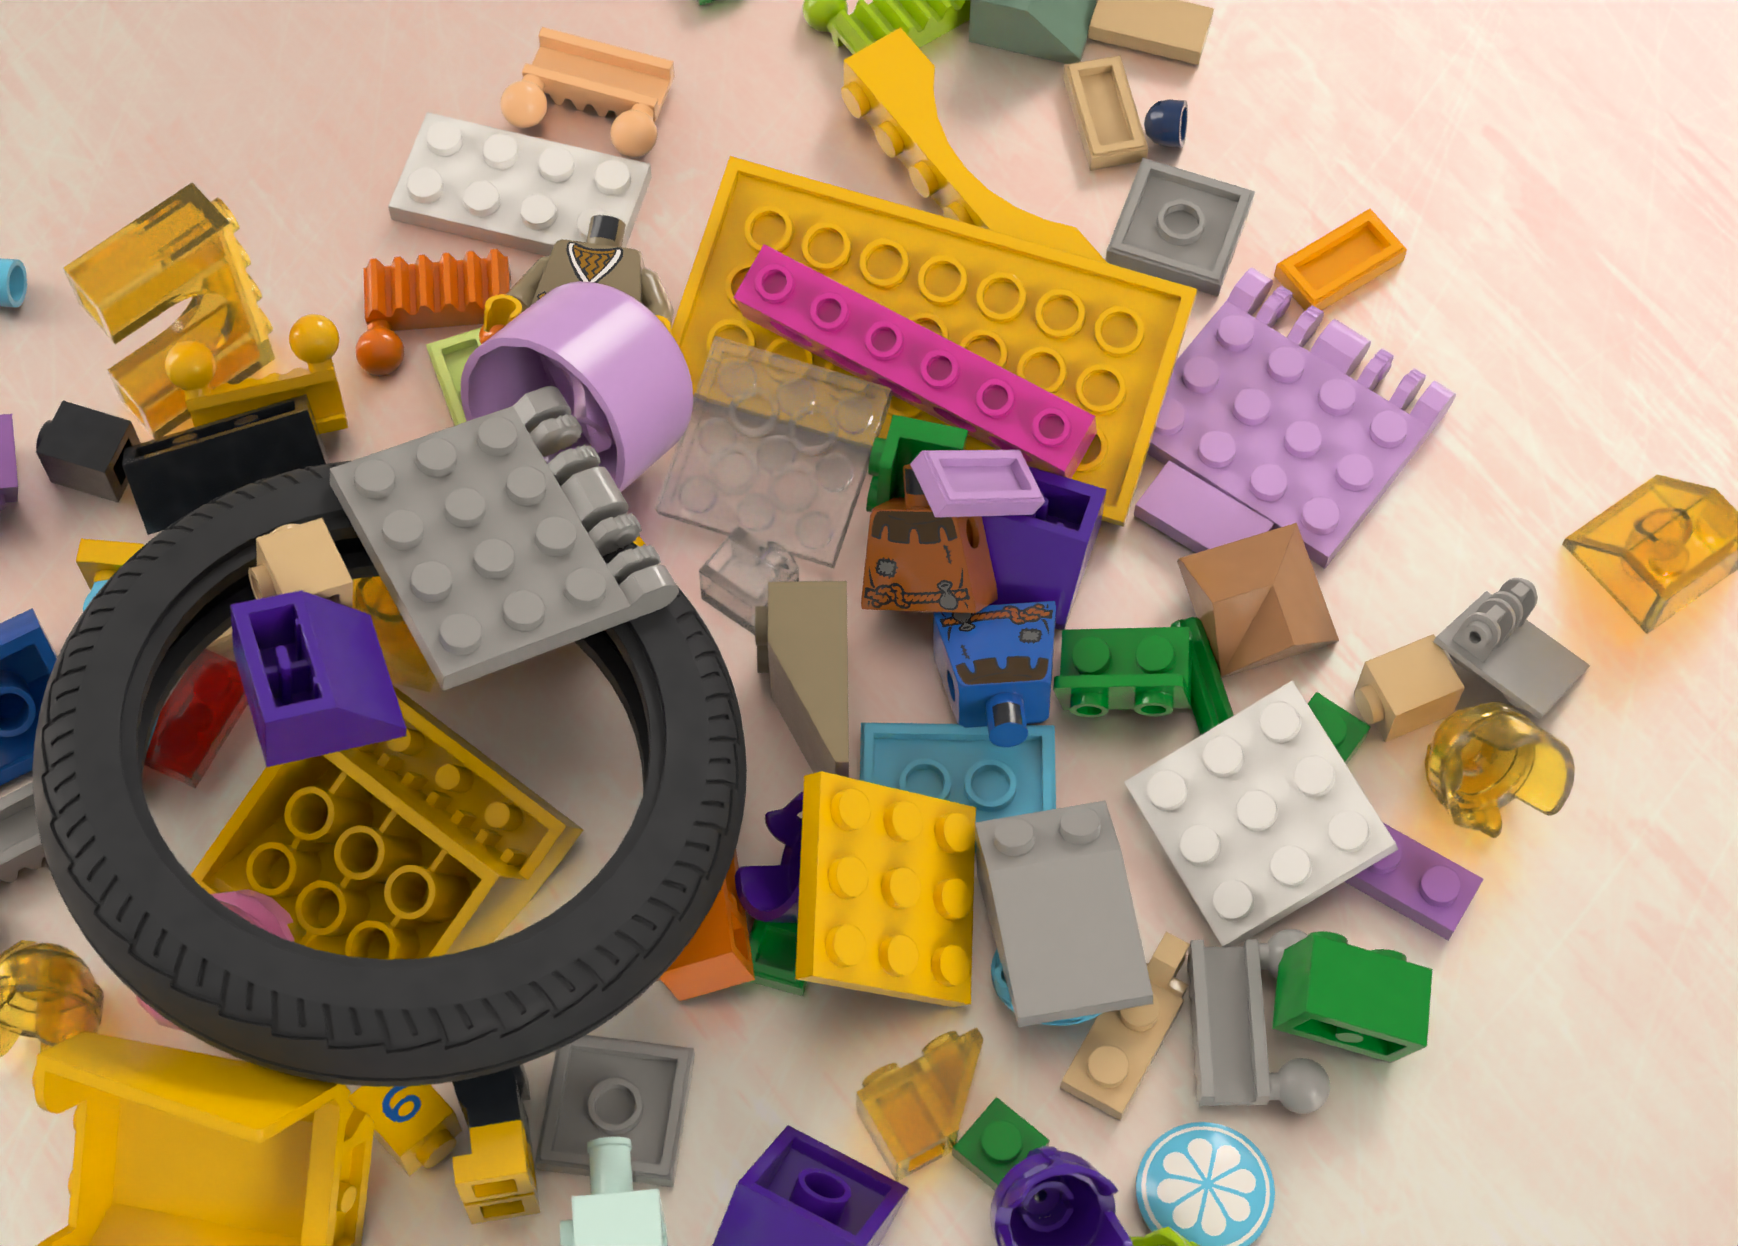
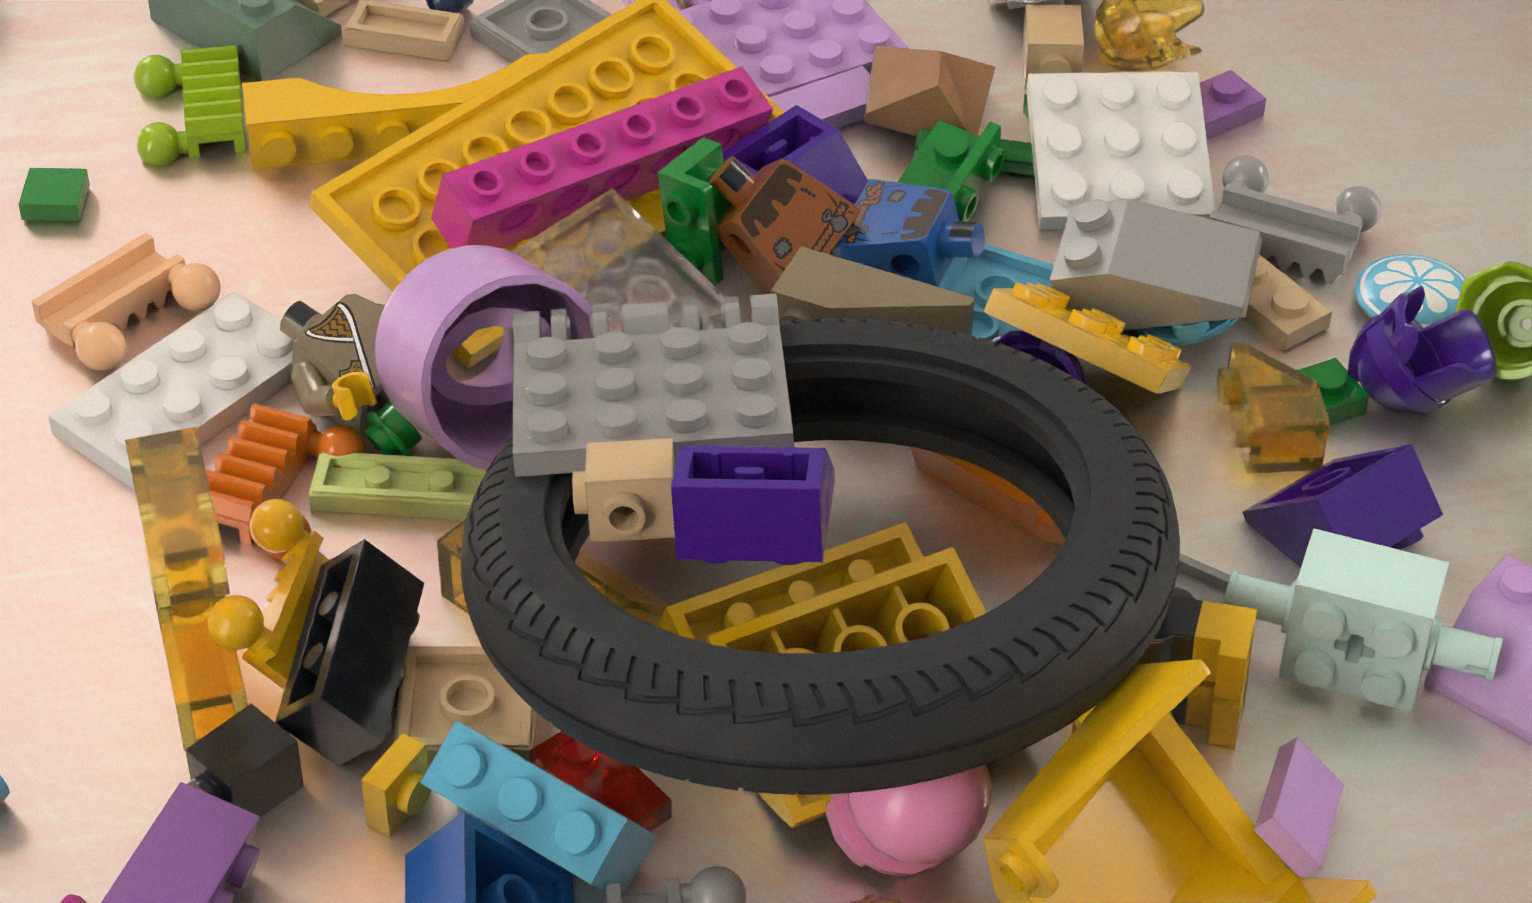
camera: 65 degrees left, 20 degrees down
lavender tile [910,450,1045,517] -> none
green brick [1272,931,1433,1063] -> none

